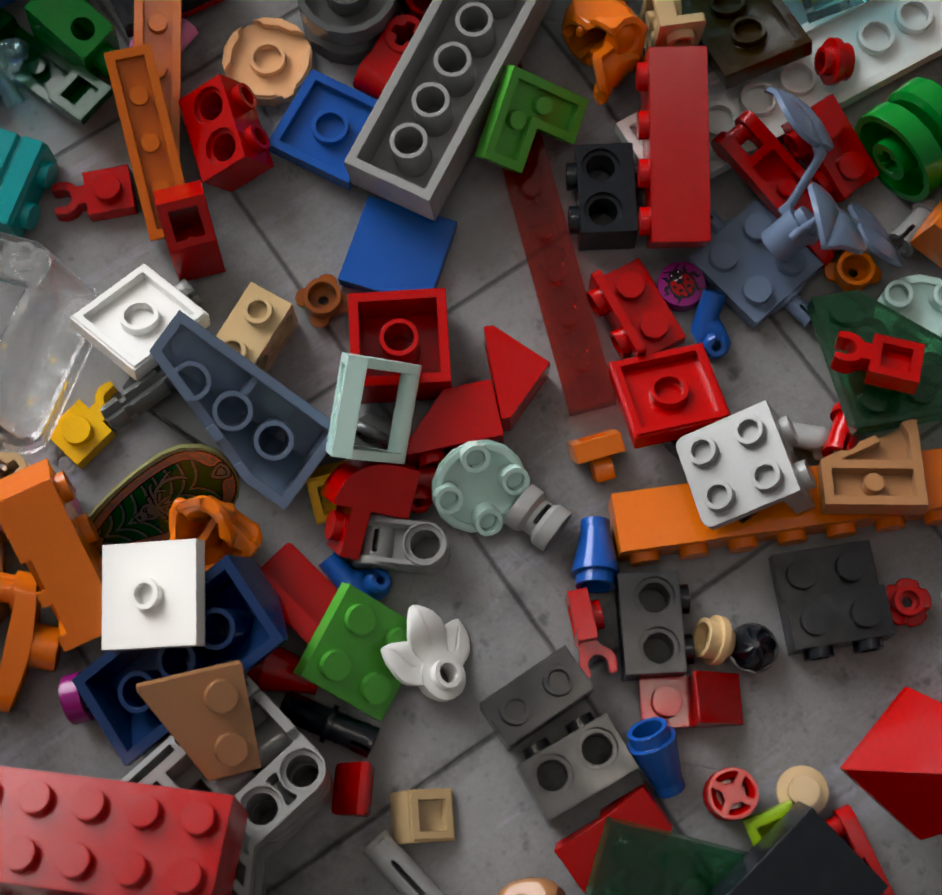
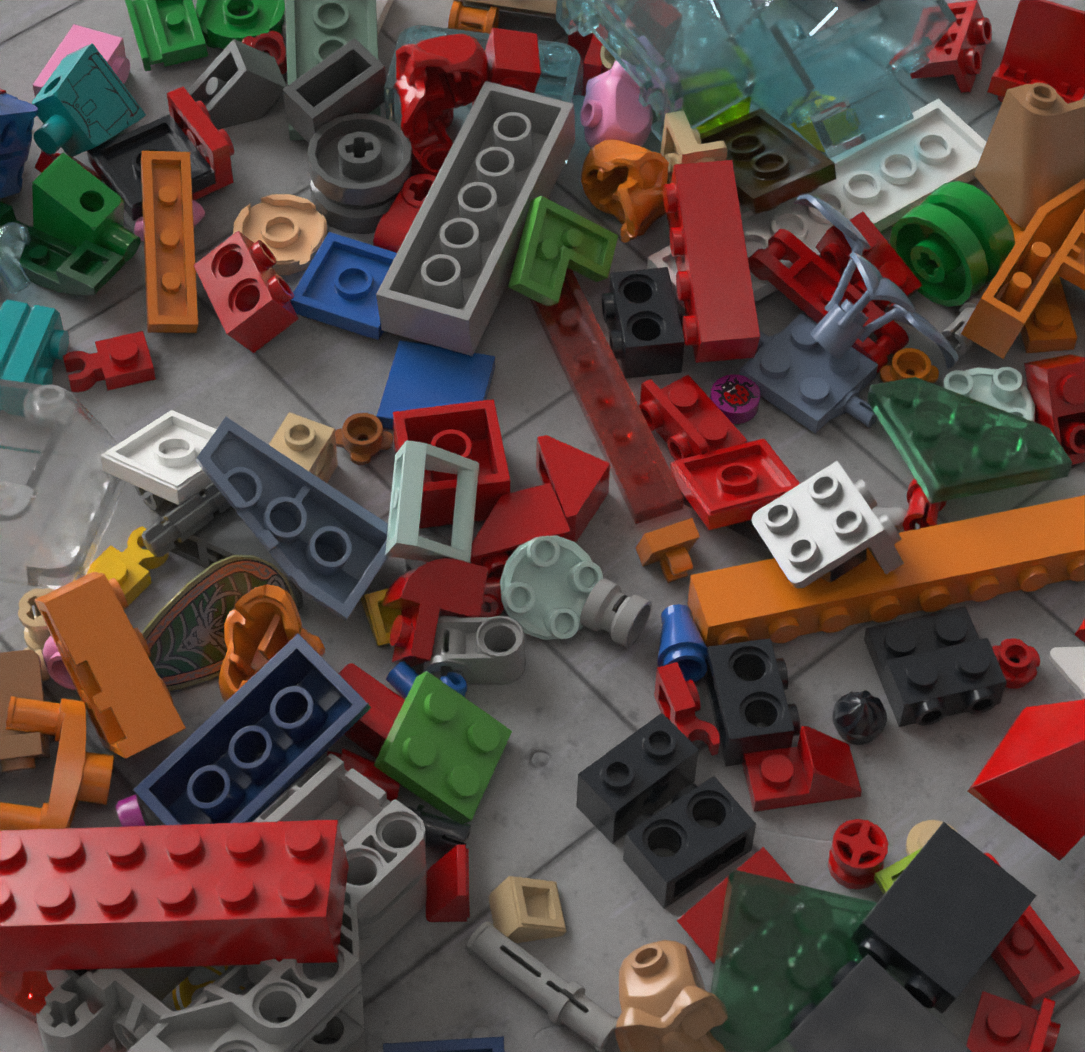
camera: 10 degrees left, 20 degrees down
white plate [101,538,205,651] -> none
orange plate [104,43,185,241] -> none
medium nougat wing [135,660,262,781] -> none
red slope [154,180,226,283] -> none
white plate [380,605,470,702] -> none
blue cone [627,717,685,799] -> none
blue arm [691,288,731,359] -> none
tan plate [692,615,736,666] -> none
red plate [814,37,855,86] -> none
medium nougat wing [817,419,929,514] -> none
red plate [830,331,925,395] -> none

